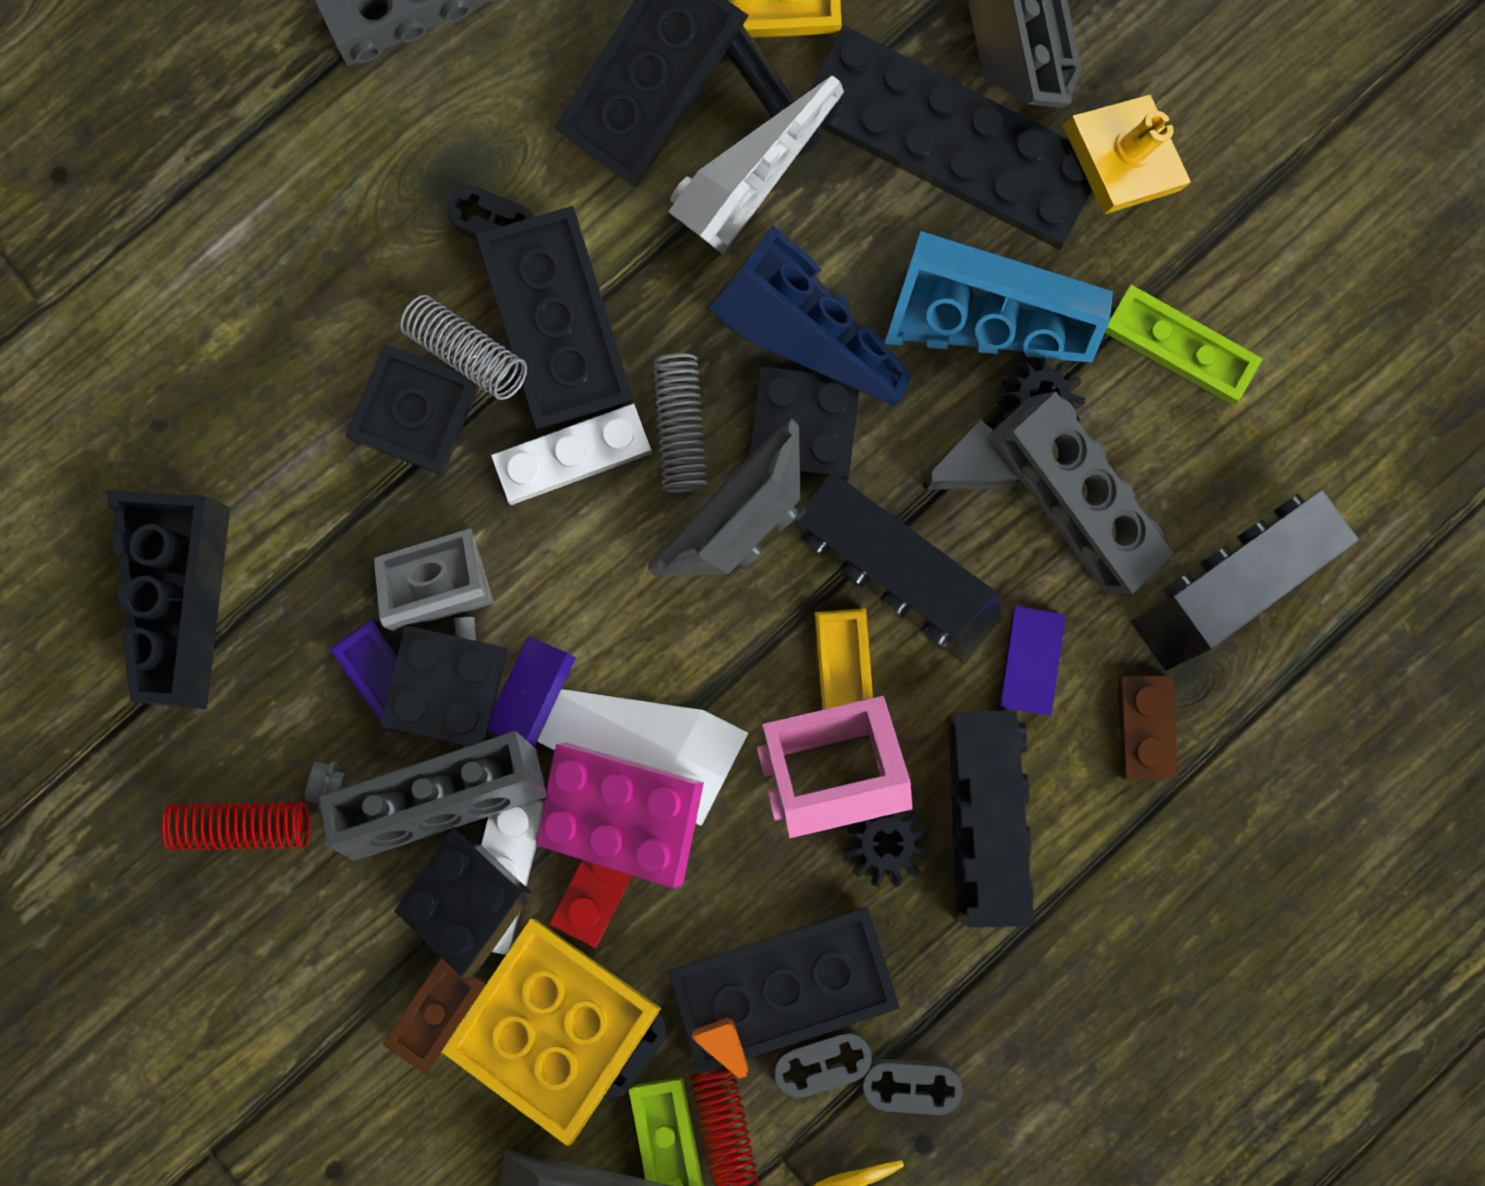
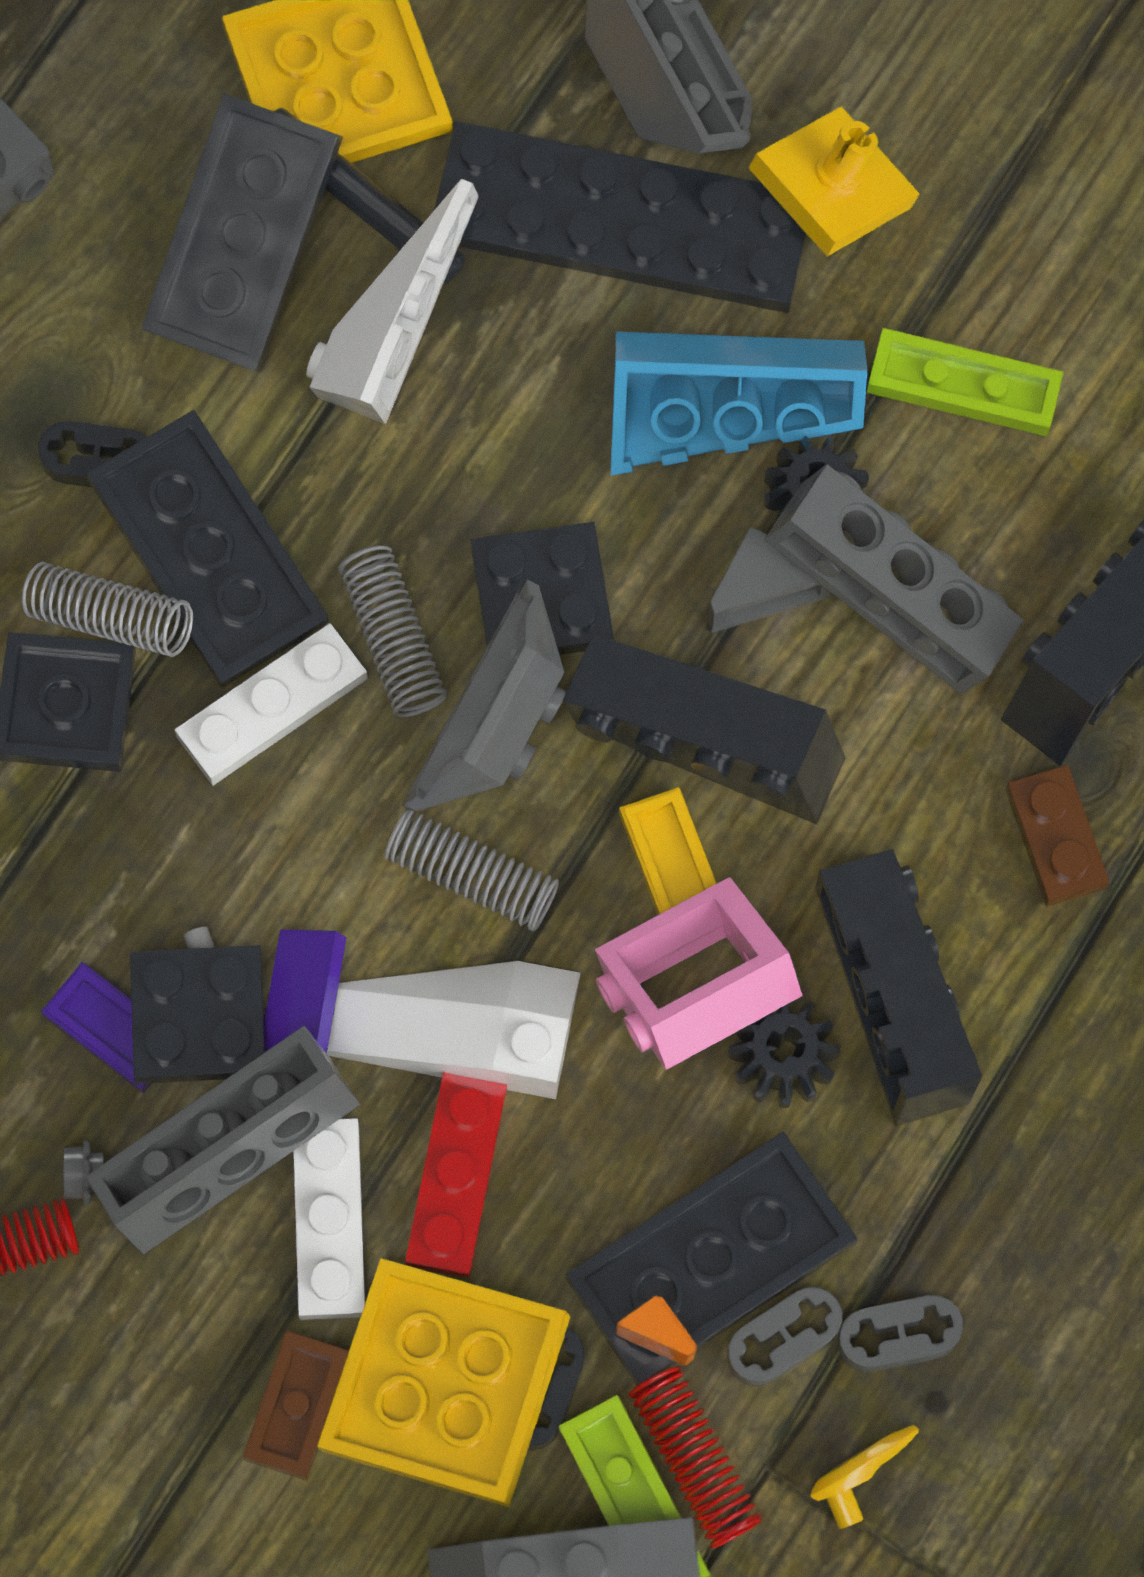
camera: 15 degrees left, 10 degrees down
light grey slope [374,528,494,633] -> none
black plate [394,828,533,978] -> none
dark pink plate [536,743,704,888] -> none
dark blue wedge [709,225,912,406] -> none
dark purple tile [998,606,1066,716] -> none
none -> light grey piece [384,808,559,931]

